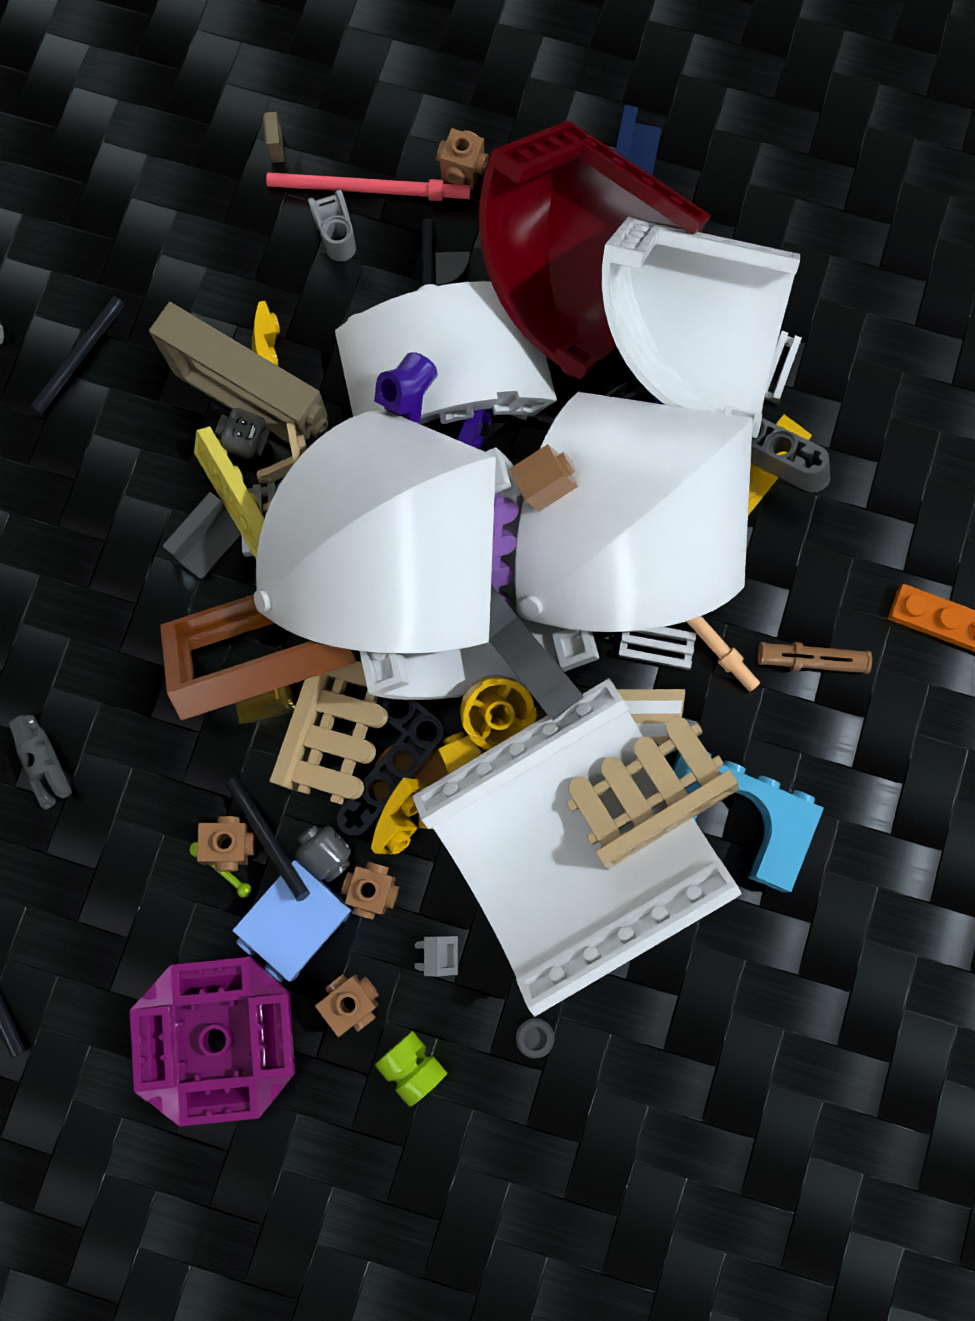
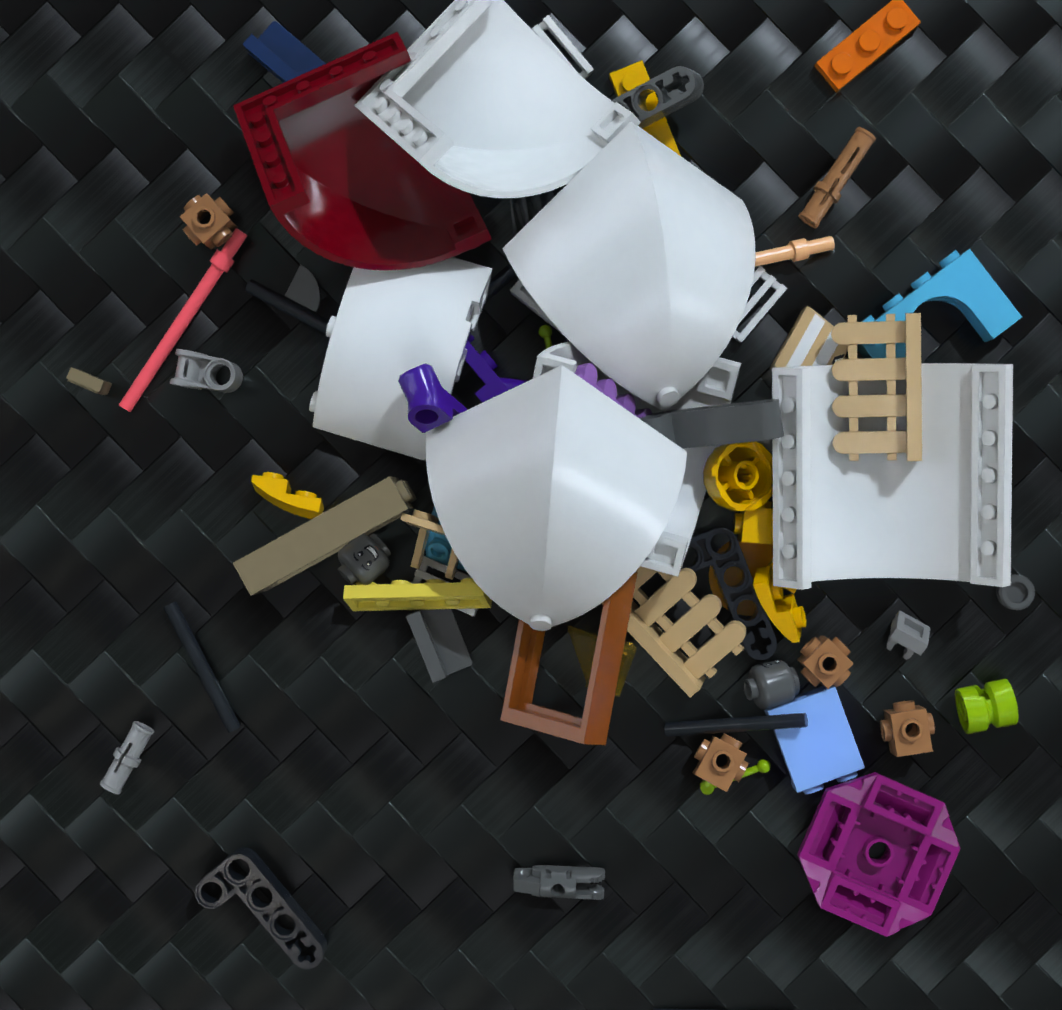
camera: 60 degrees left, 10 degrees up
medium nougat brick [509,444,578,512] -> none

